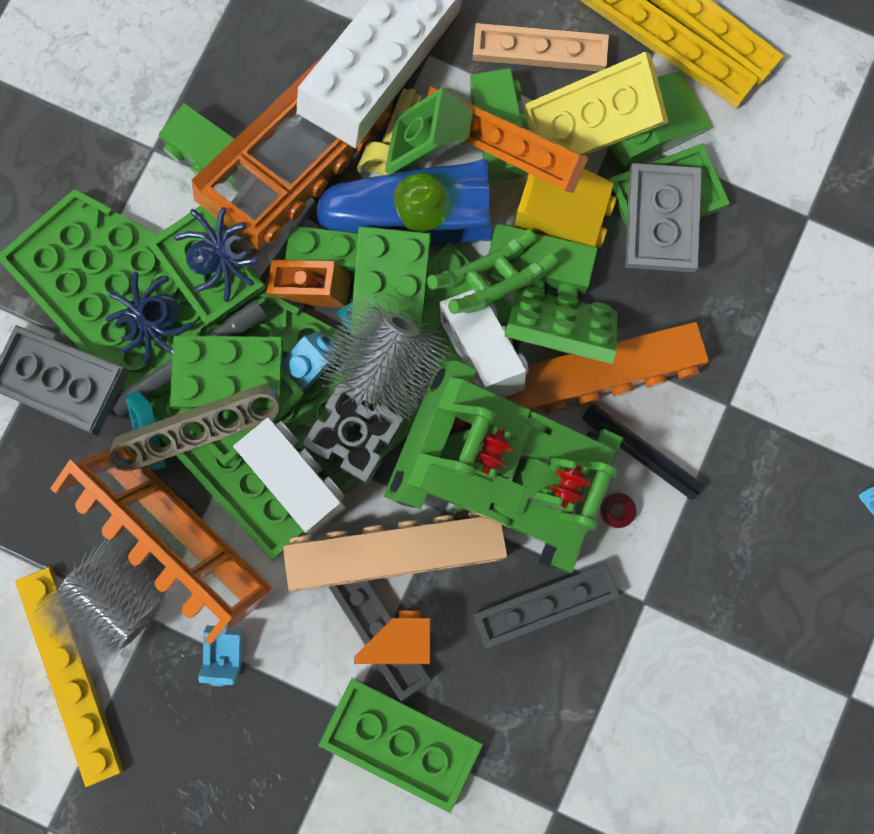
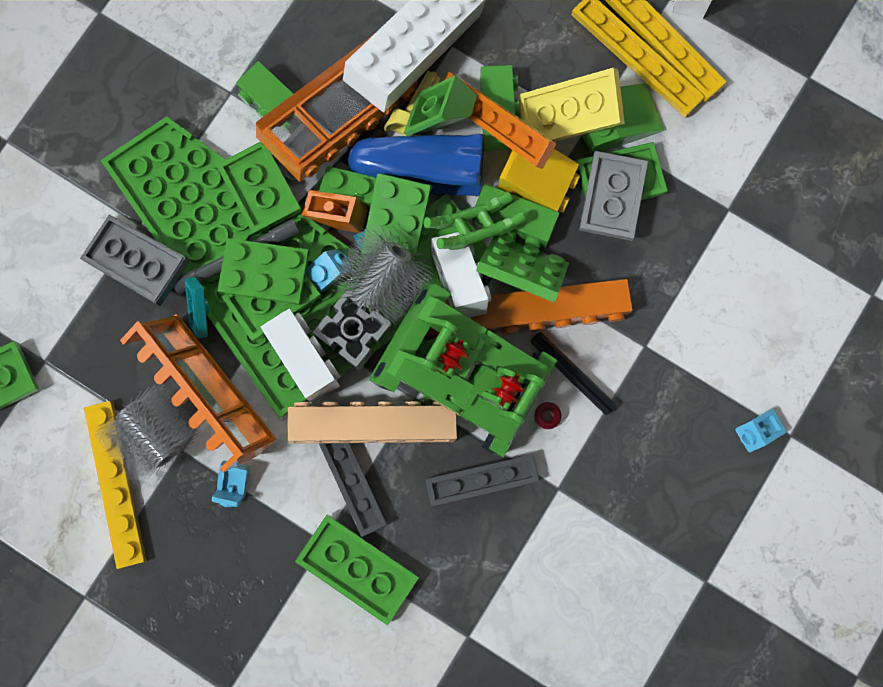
camera: 10 degrees right, 0 degrees up
dark blue animal [106,272,193,363] -> none
dark tan beam [109,385,279,471] -> none
dark blue animal [174,207,260,302] -> none
orange slope [354,611,430,664] -> none
clear neon green hair [393,172,450,232] -> none
light nougat plate [472,23,609,72] -> none

